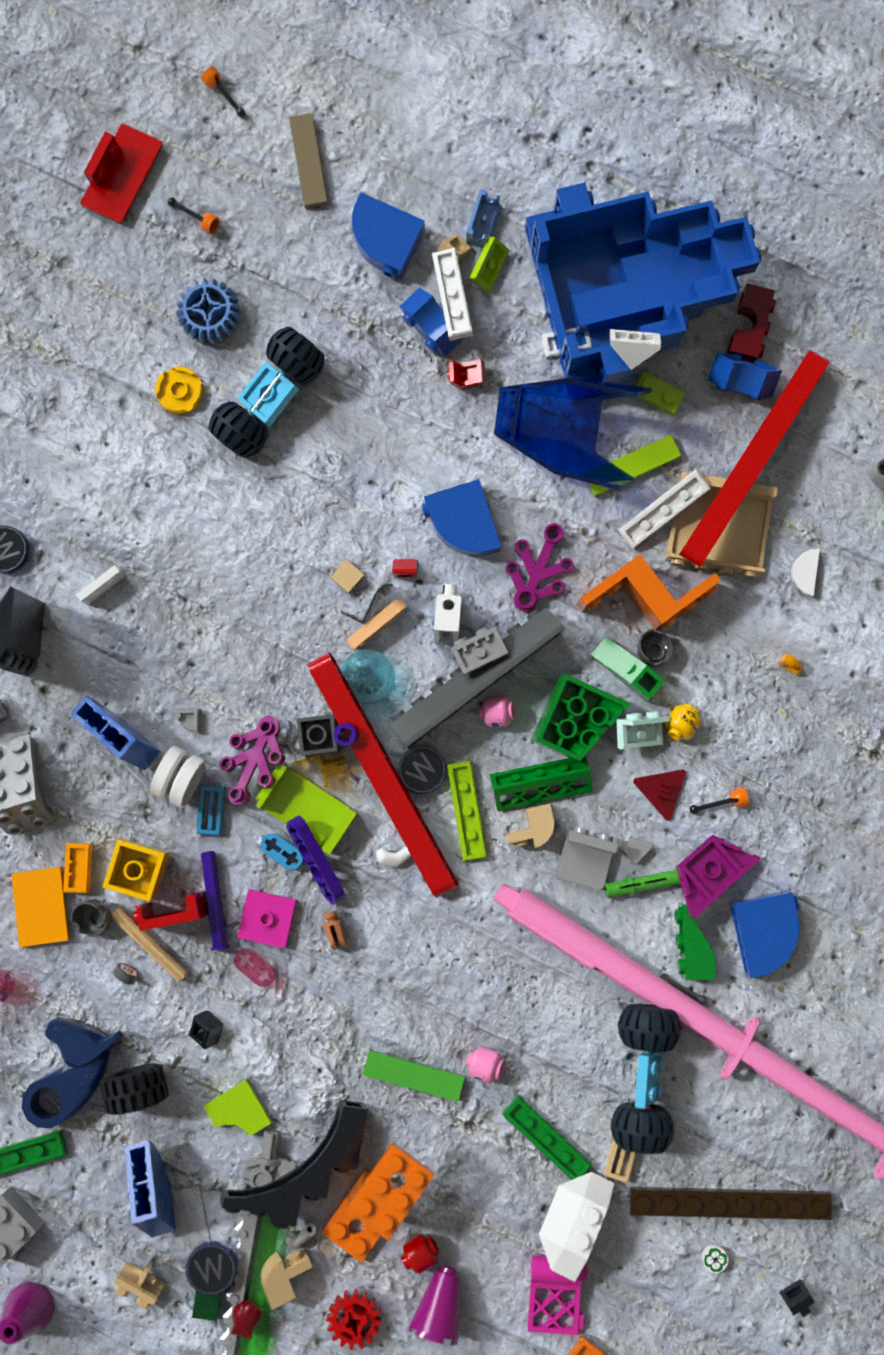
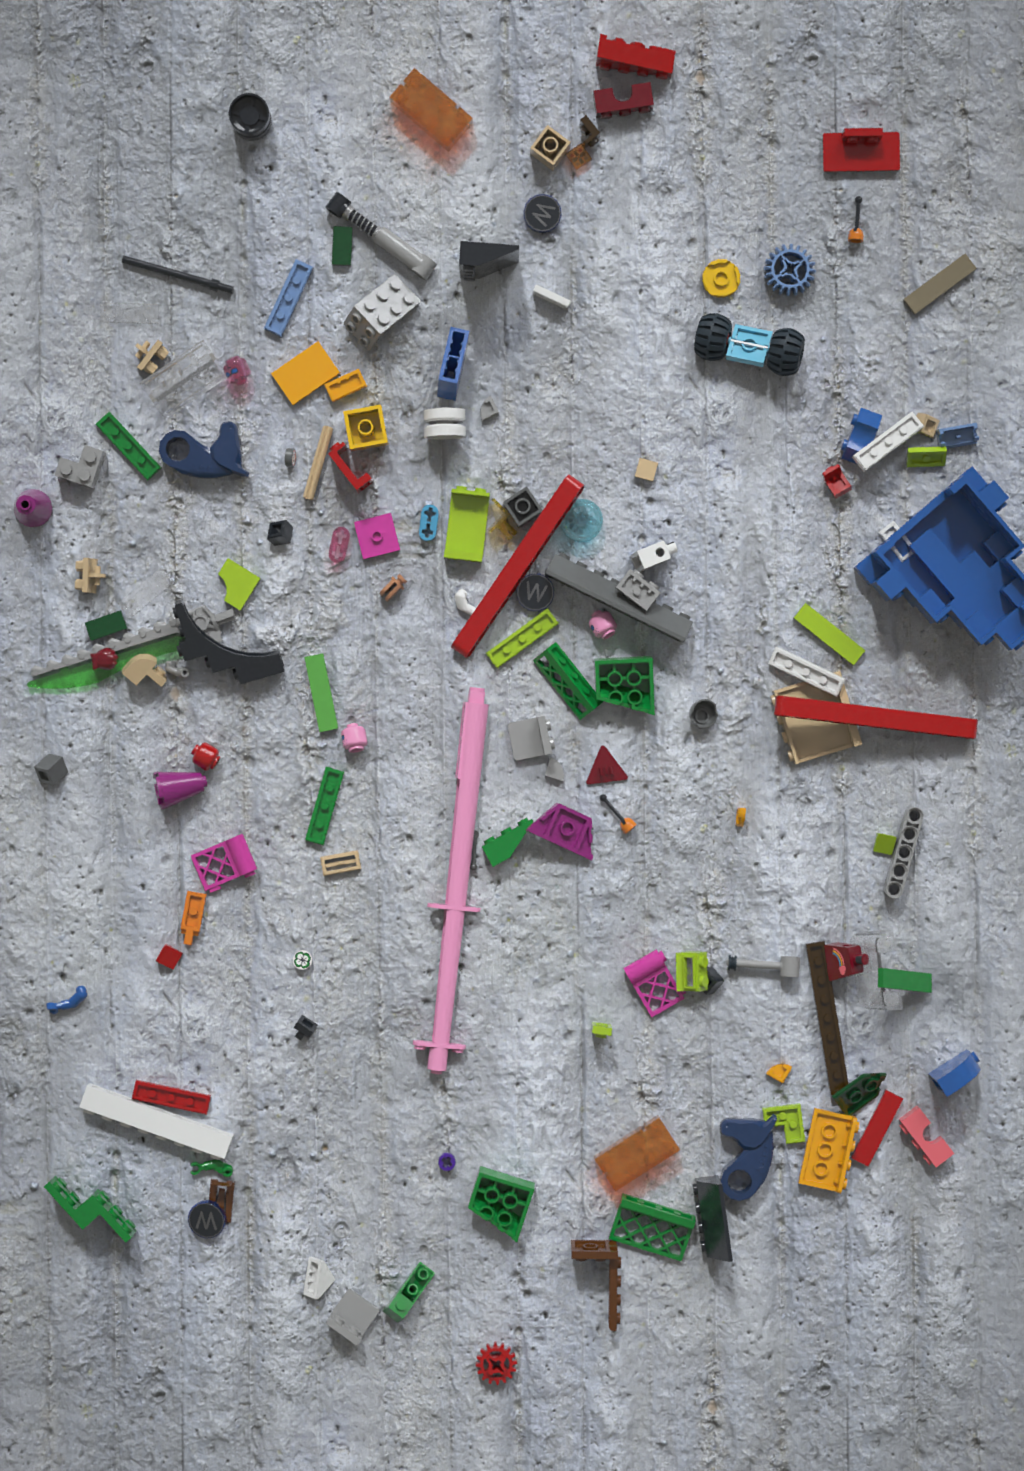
camera: 60 degrees right, 5 degrees up
dark grey hair [70,899,111,937] -> none
black tyre [100,1063,169,1115] -> none
blue brick [124,1140,176,1238] -> none
black tile [186,1241,237,1296] -> none
dark azure tile [196,785,226,836] -> none
hinge [201,66,246,118] -> none
dark purple axle [201,851,230,951] -> none
magenta plant [219,716,285,807] -> none
dark purple beam [286,816,345,905] -> none
orange bracket [321,1142,435,1263] -> none
red gear [326,1289,382,1350] -> none
dark purple bush [334,723,358,746] -> none
clear smoke piece [340,584,394,624] -> none
light nougat beam [346,598,408,651] -> none
blue brick [352,192,425,280] -> none
red slope [392,559,417,578] -> none
blue brick [421,479,502,556] -> none
clear blue windscreen [494,377,652,491] -> none
magenta plant [505,523,574,612] -> none
tan brick [506,804,554,848] -> none
white wedge [539,1172,614,1282] -> none
orange bracket [576,554,721,630] -> none
slope [590,637,665,702] -> none
bright green pin [604,869,680,899] -> none
white slope [610,329,661,370] -> none
black plate [611,1004,681,1154] -> none
light aqua bracket [617,711,670,749] -> none
dark brown plate [629,1187,832,1220] -> none
lime plate [632,371,686,416] -> none
yellow head [665,704,702,741] -> none
blue brick [708,353,782,400] -> none
dark red arch [727,283,776,364] -> none
blue brick [729,891,799,978] -> none
white tile [791,549,820,597] -> none

